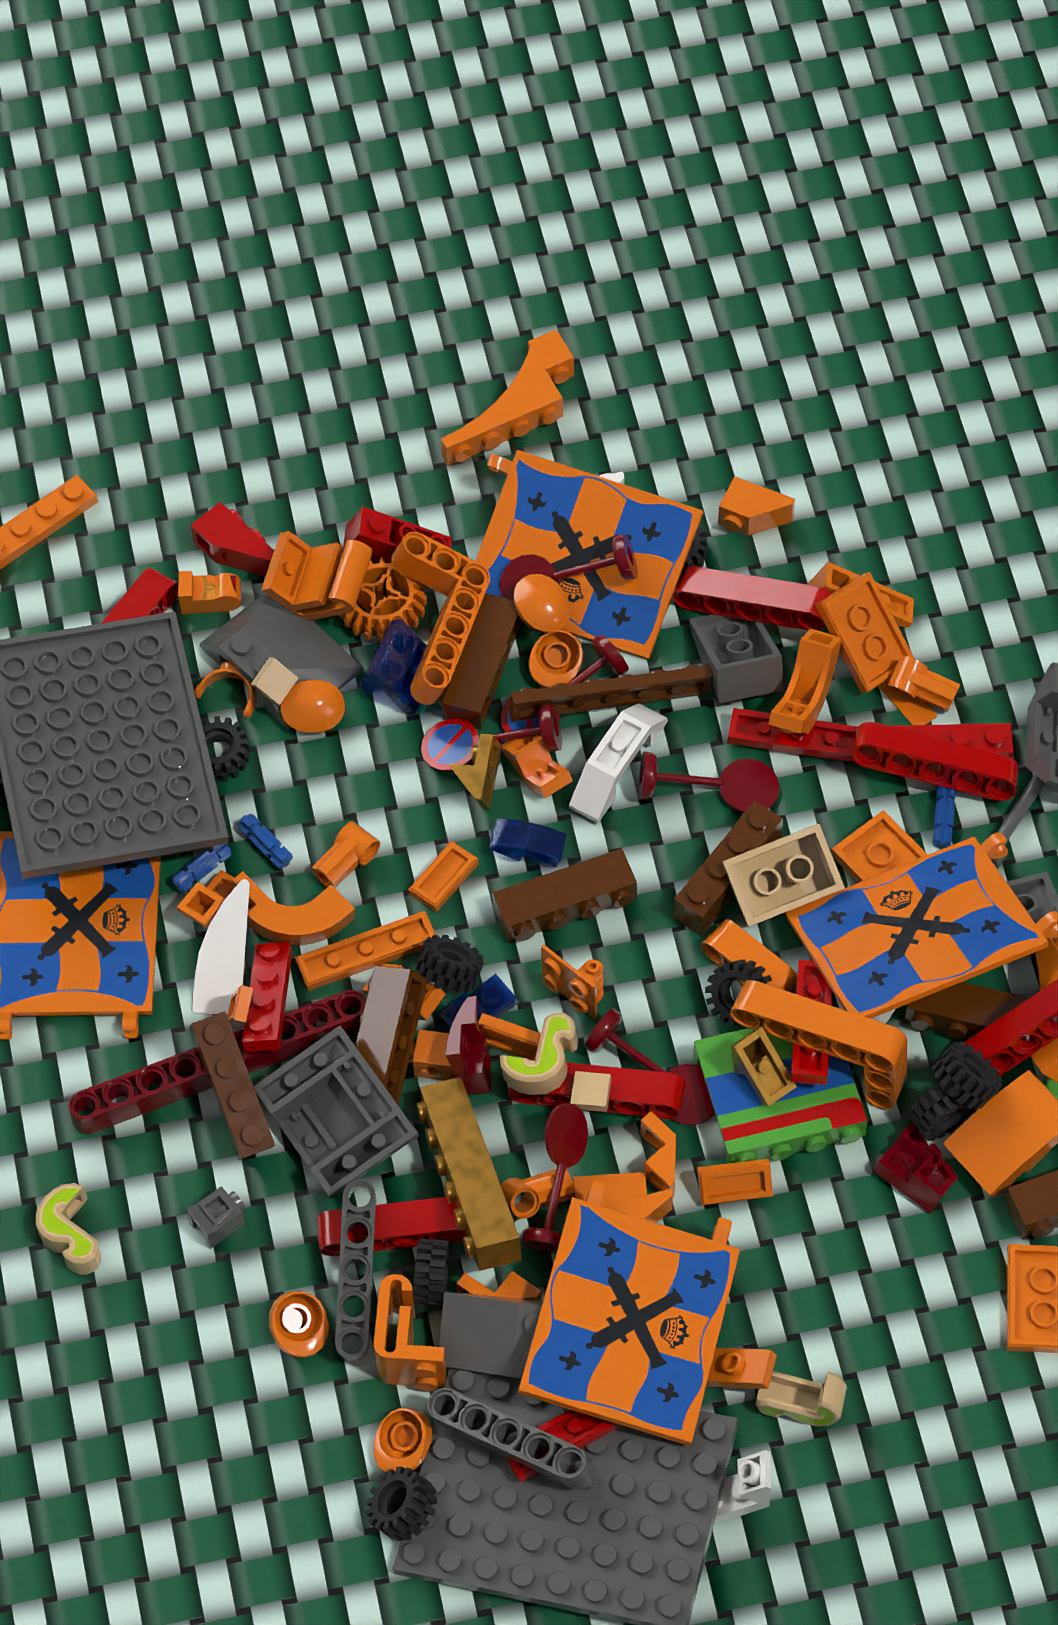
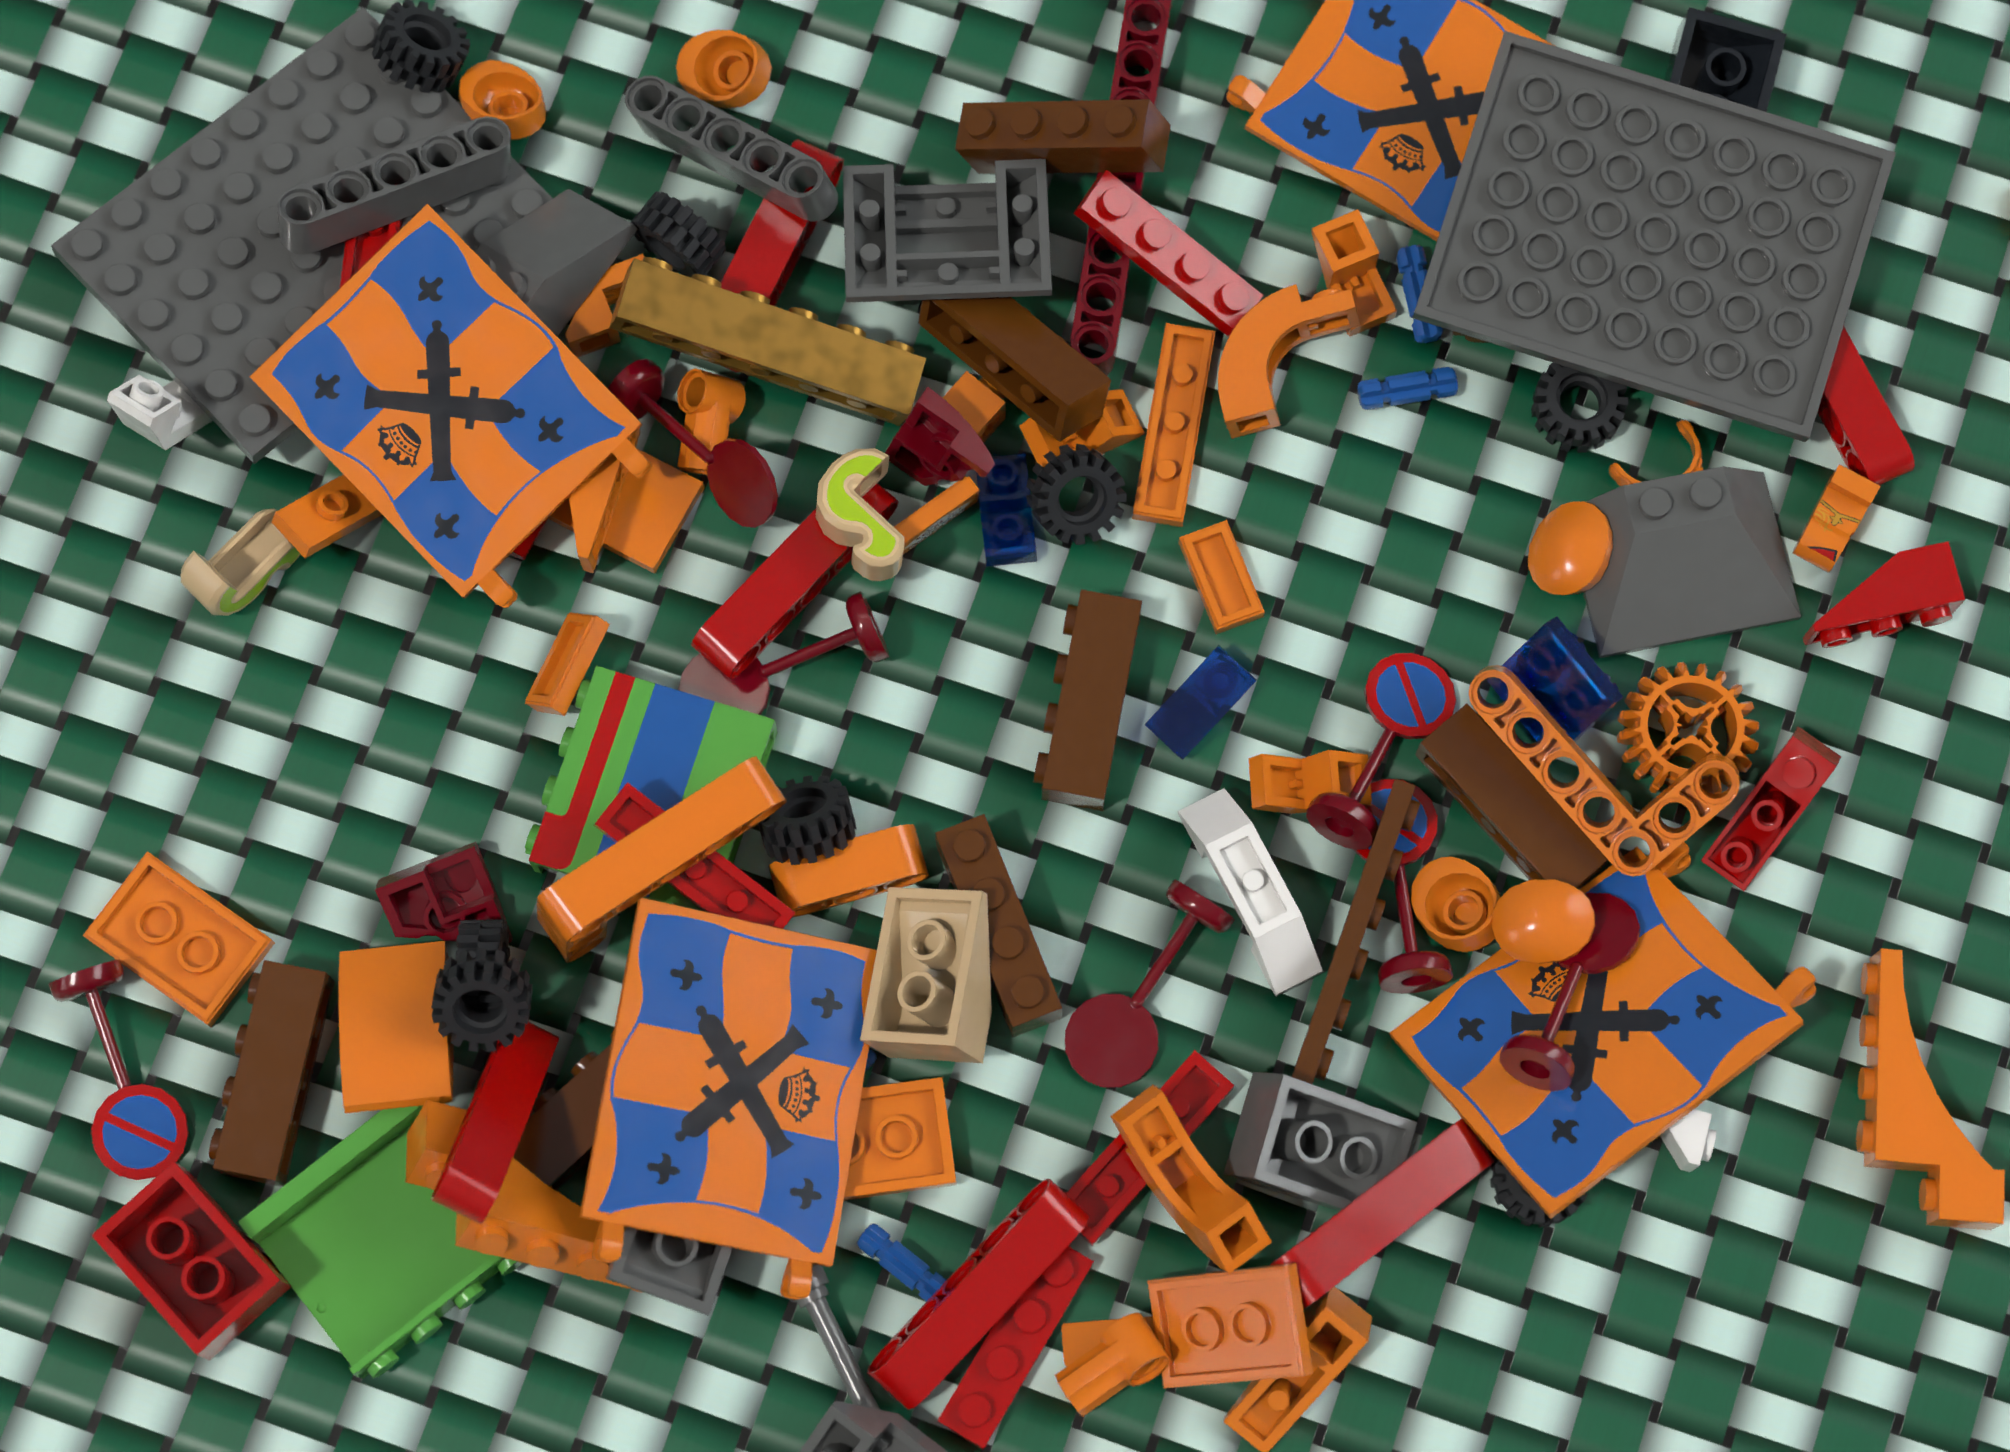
camera: 120 degrees right, 15 degrees up
dark grey window [186,1186,245,1249] -> none
white sticker [192,879,250,1015] -> none
orange tile [227,985,253,1030] -> none
tan tile [250,657,298,705] -> none
orange piece [261,531,372,620] -> none
orange piece [312,821,380,888] -> none
orange piece [374,1274,447,1391] -> none
pearl gold slope [449,734,502,810] -> none
orange hinge [541,944,604,1019] -> none
tan tile [570,1071,612,1112] -> none
orange slope [640,1111,676,1197] -> none
orange slope [718,476,795,536] -> none
pearl gold slope [731,1026,797,1107] -> none

